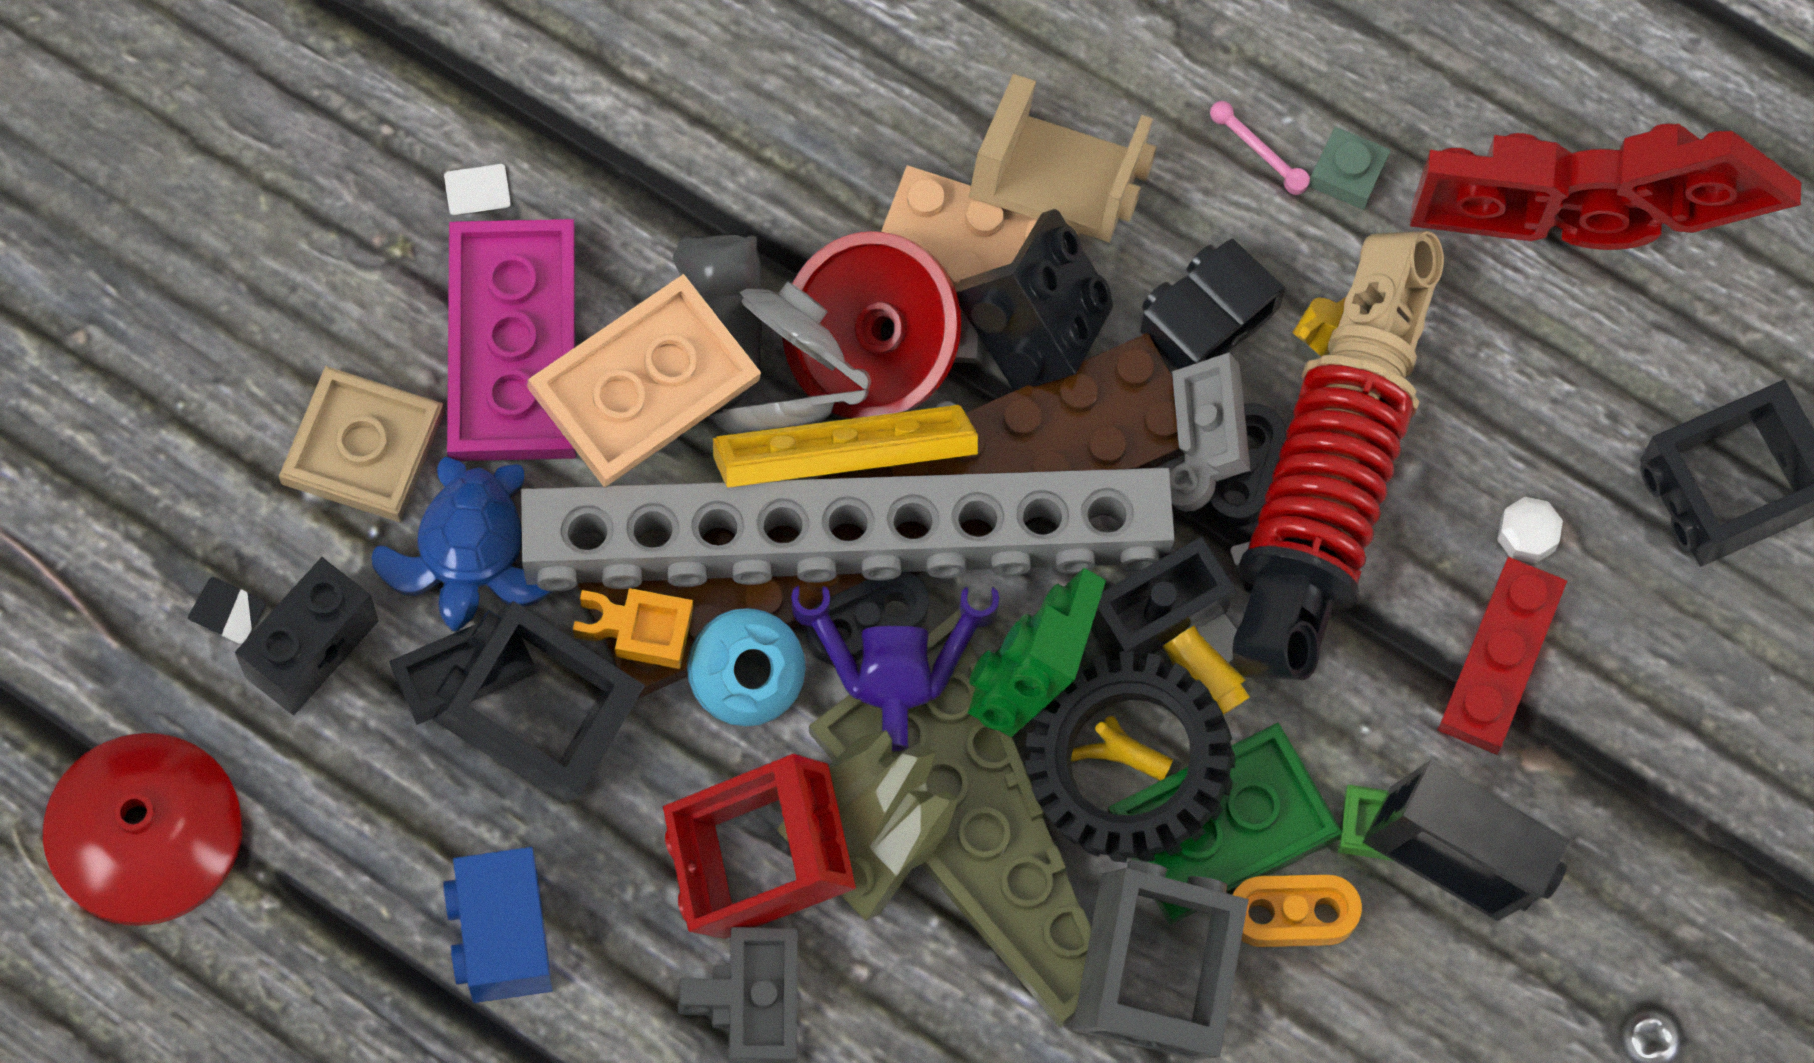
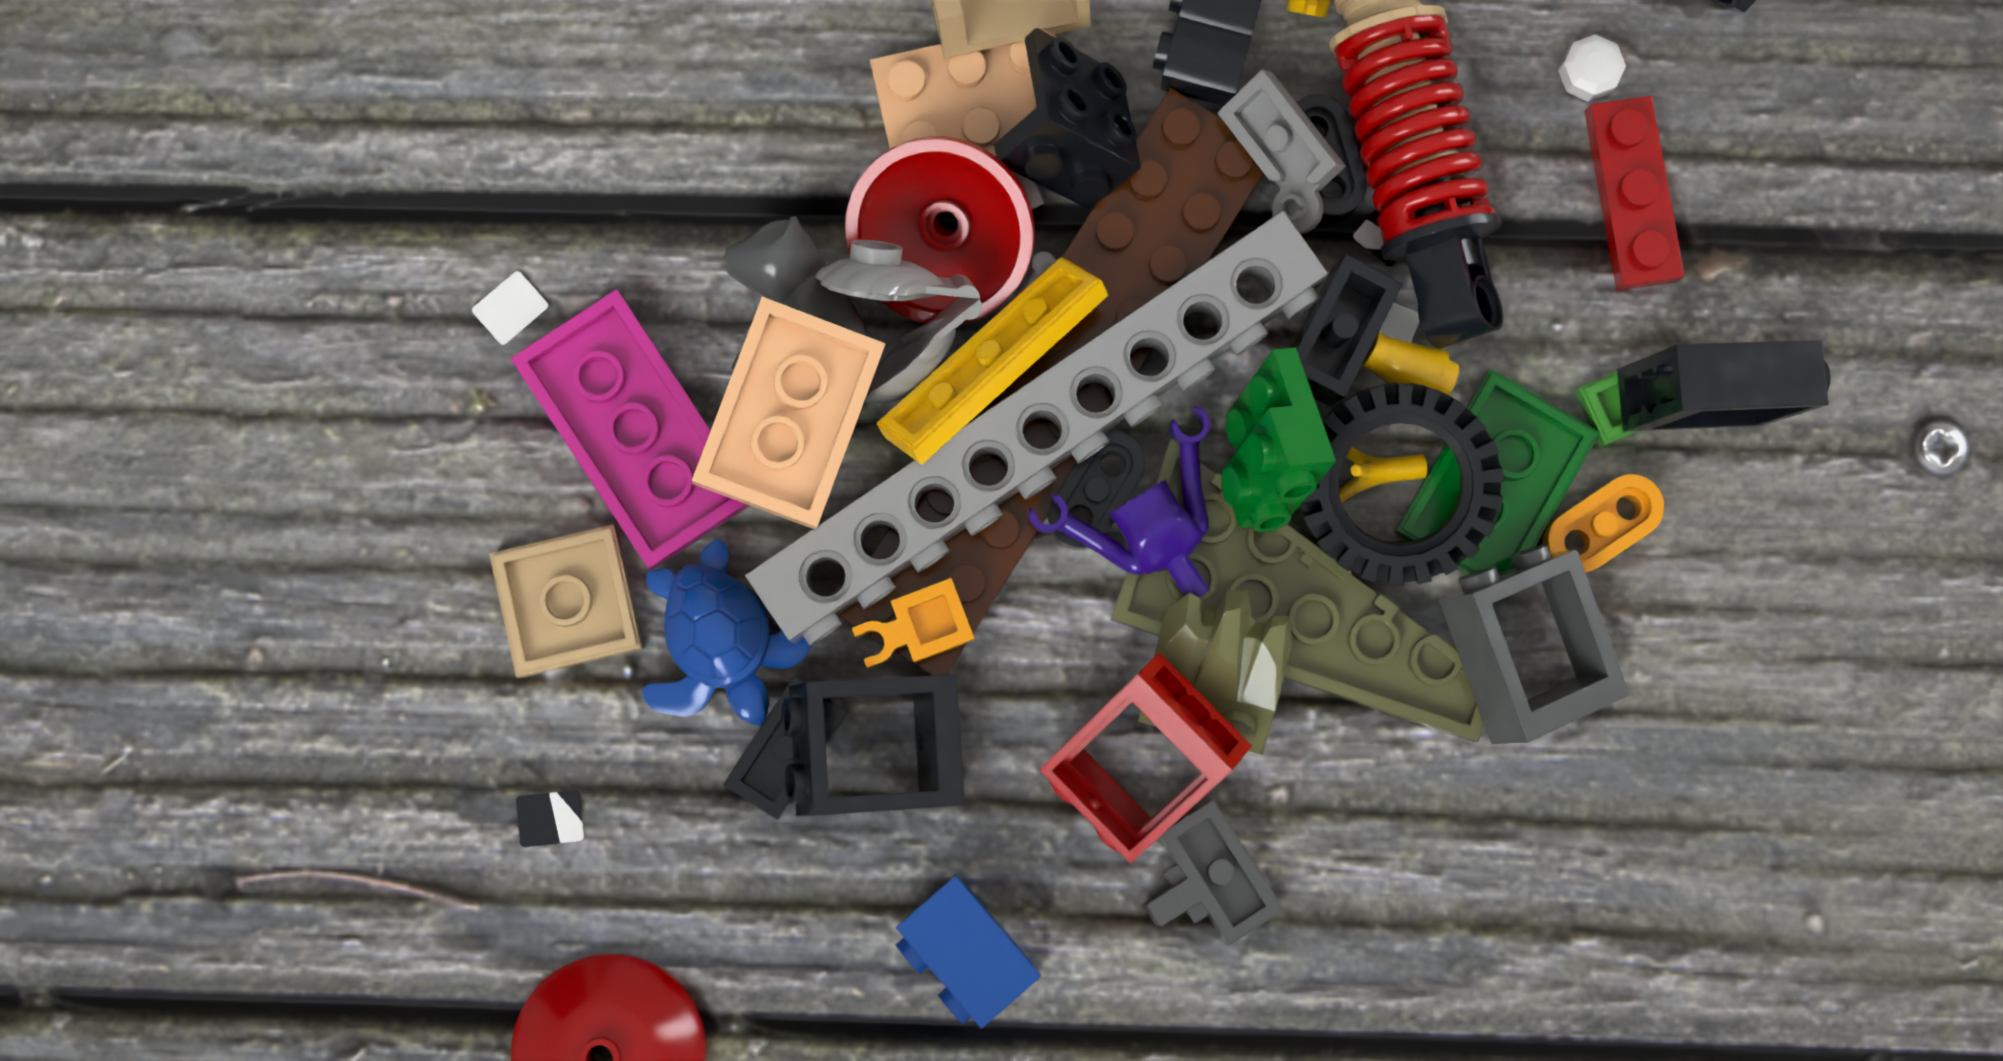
camera: 30 degrees left, 15 degrees up
black brick [235,557,379,716] -> none
medium azure piece [687,608,806,727] -> none

